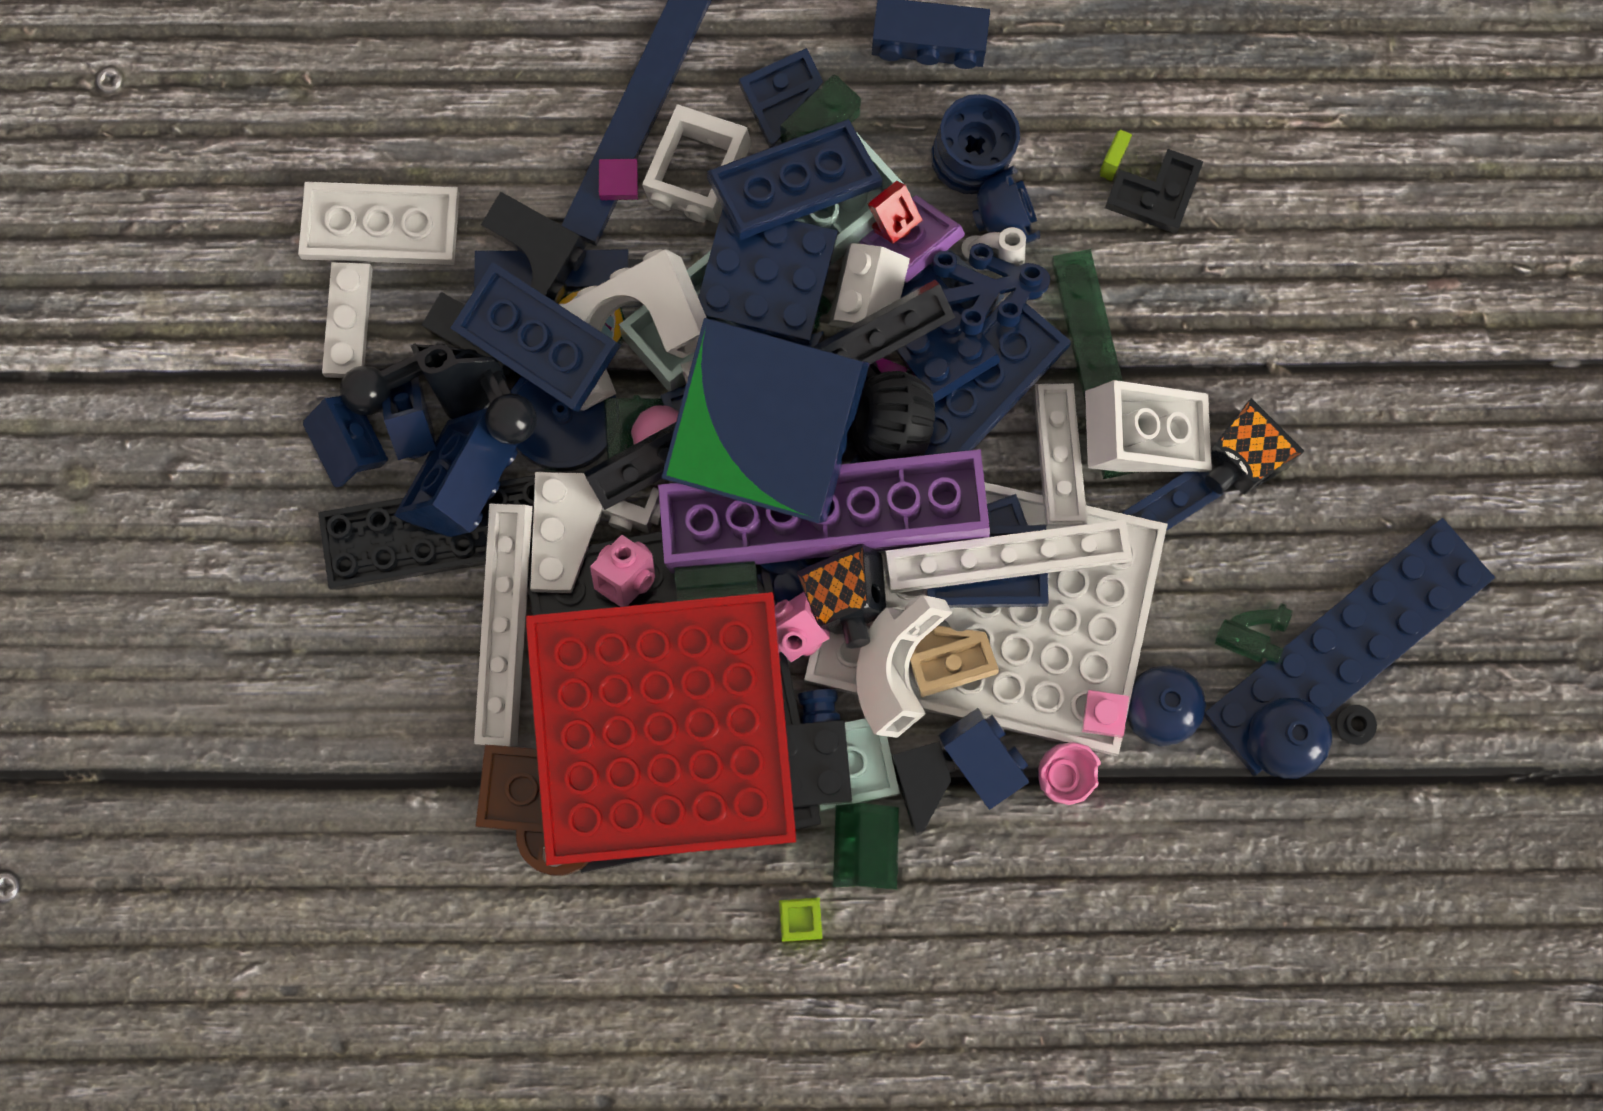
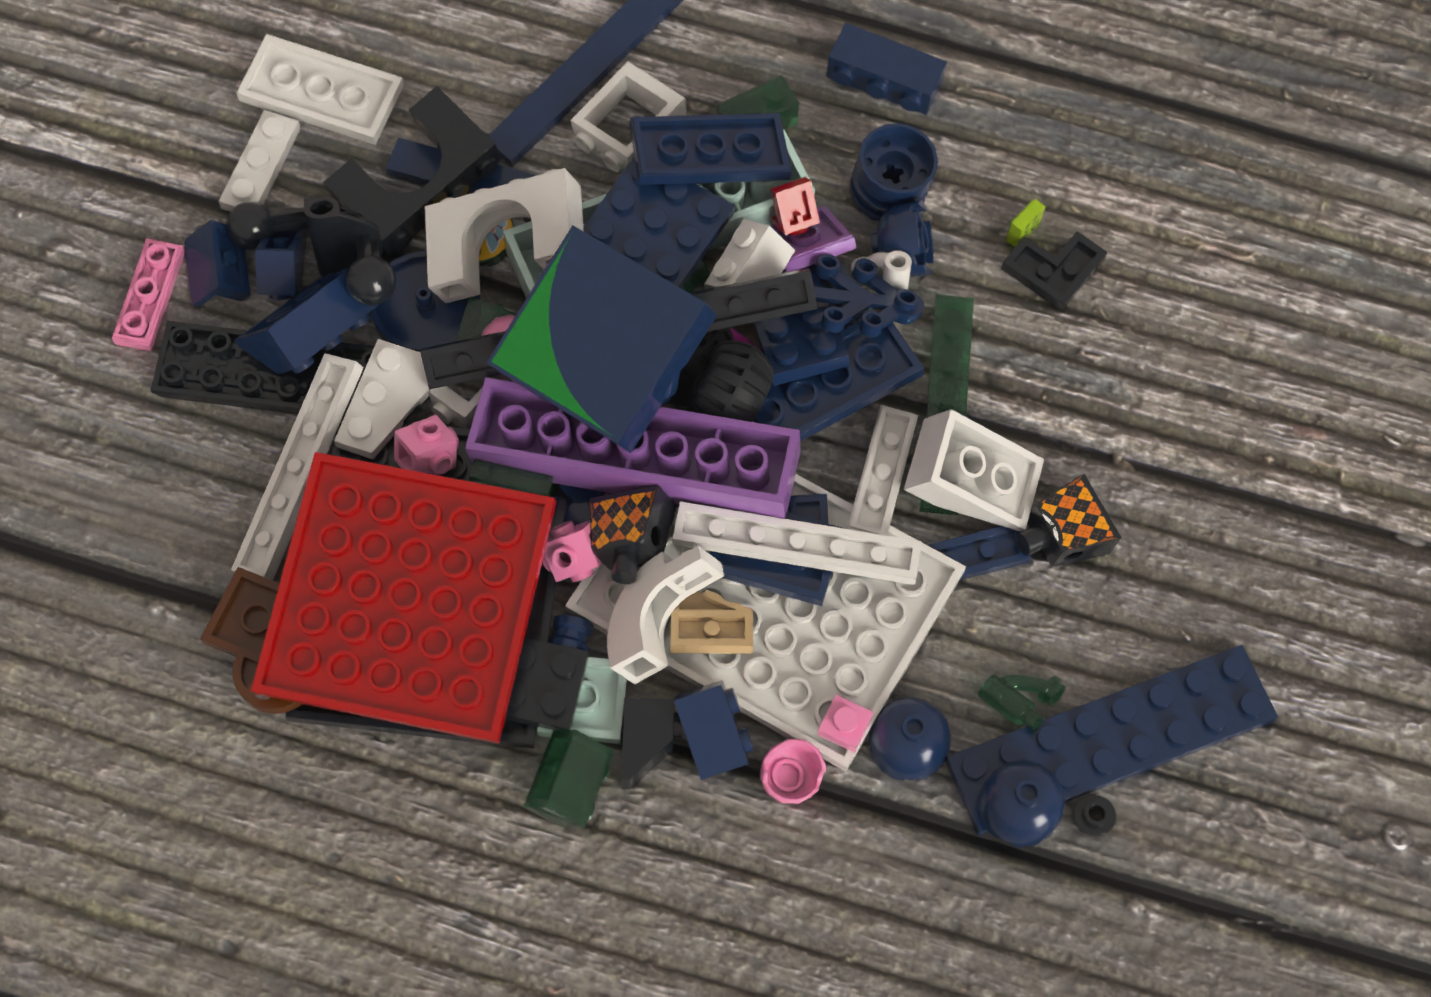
camera: 15 degrees right, 10 degrees down
dark blue plate [450,262,621,412] -> none
magenta tile [599,159,638,200] -> none
dark blue wing [738,48,823,148] -> none
lime tile [779,897,823,942] -> none
none -> bright pink tile [112,238,185,352]

